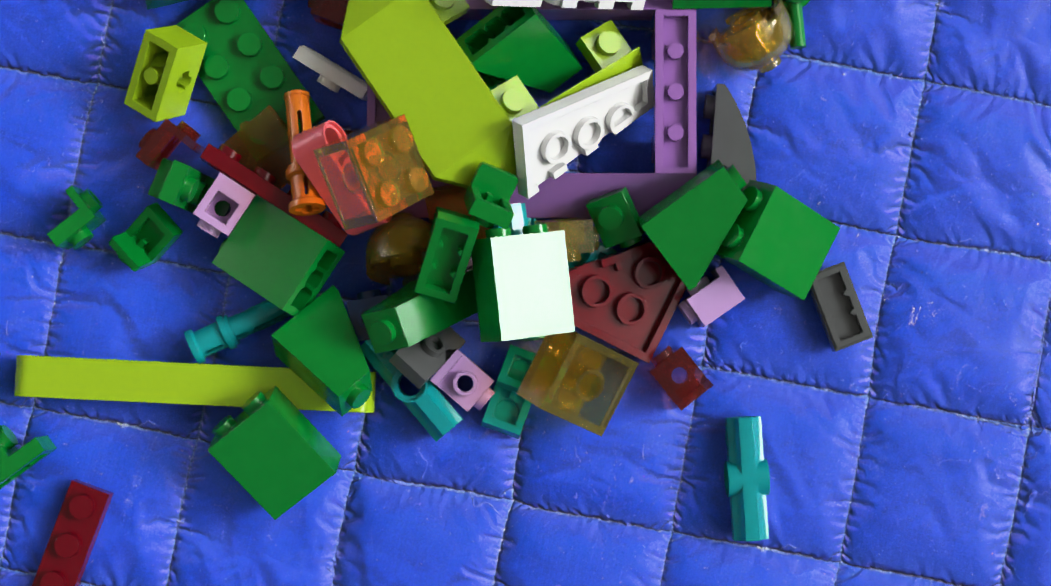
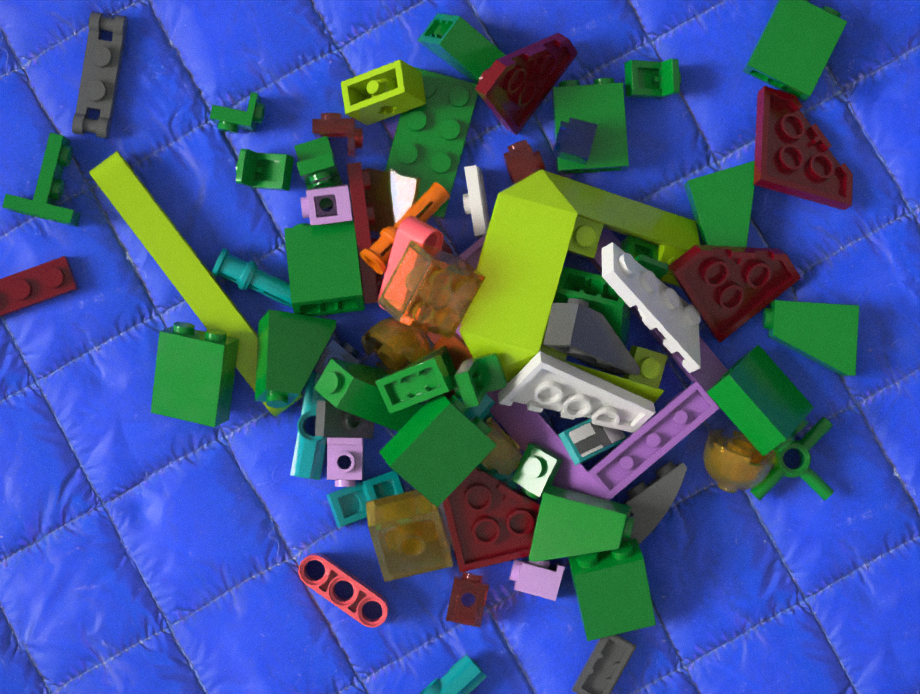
camera: 50 degrees right, 0 degrees up
none -> coral beam [298,553,389,628]
none -> dark grey slope [543,298,640,375]
none -> slope [558,418,628,466]

